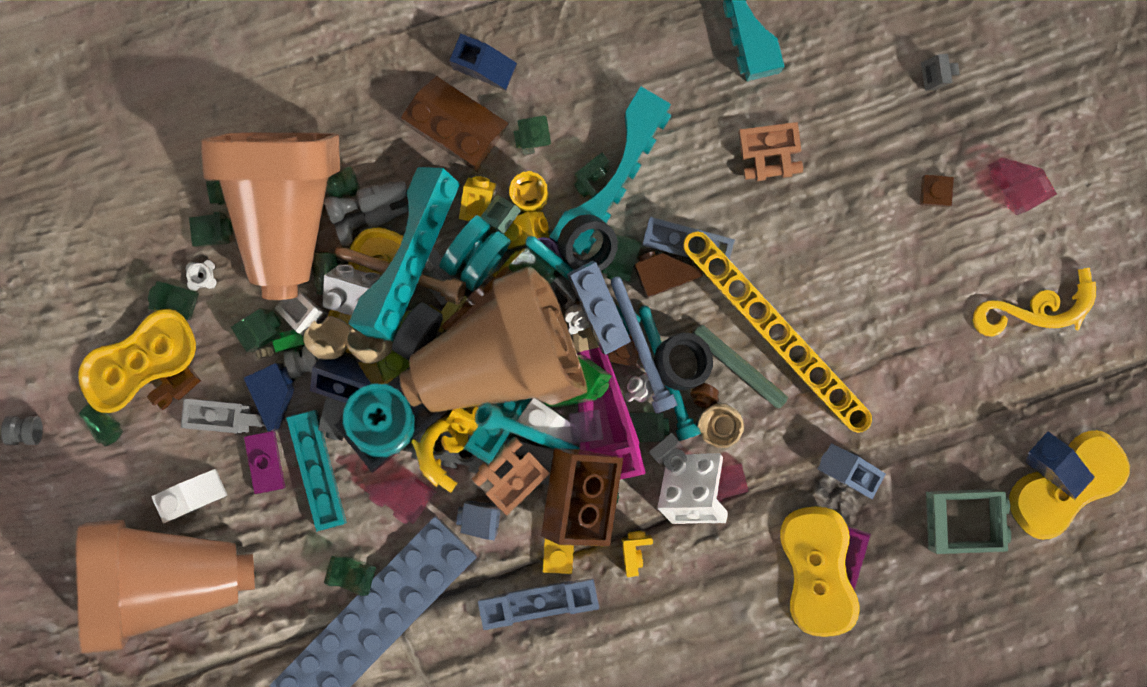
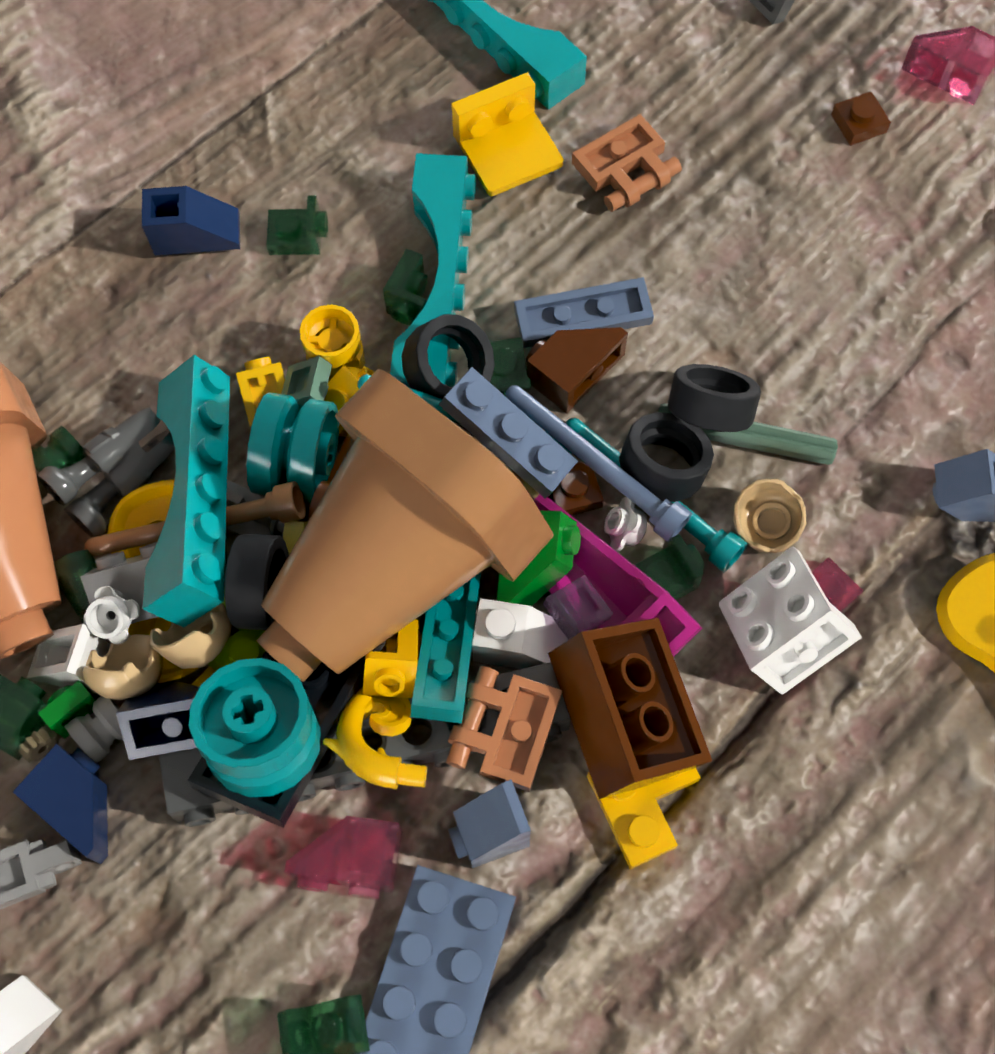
camera: 25 degrees left, 20 degrees down
magenta plate [244,431,286,494] -> none
teal plate [286,410,347,532] -> none
reddish brown slope [401,76,509,172] -> none
teal piece [475,402,580,450] -> none
sand blue slope [478,579,600,630] -> none
clear green bracket [513,116,551,155] -> none
yellow bracket [621,531,653,577] -> none
dark grey tile [649,433,688,472] -> none
yellow beam [682,232,872,433] -> none
reddish brown plate [690,383,719,409] -> none
none -> white plate [83,586,140,644]
none -> clear green bracket [266,195,328,255]
none -> yellow bracket [451,72,564,197]
none -> black tyre [668,364,761,432]

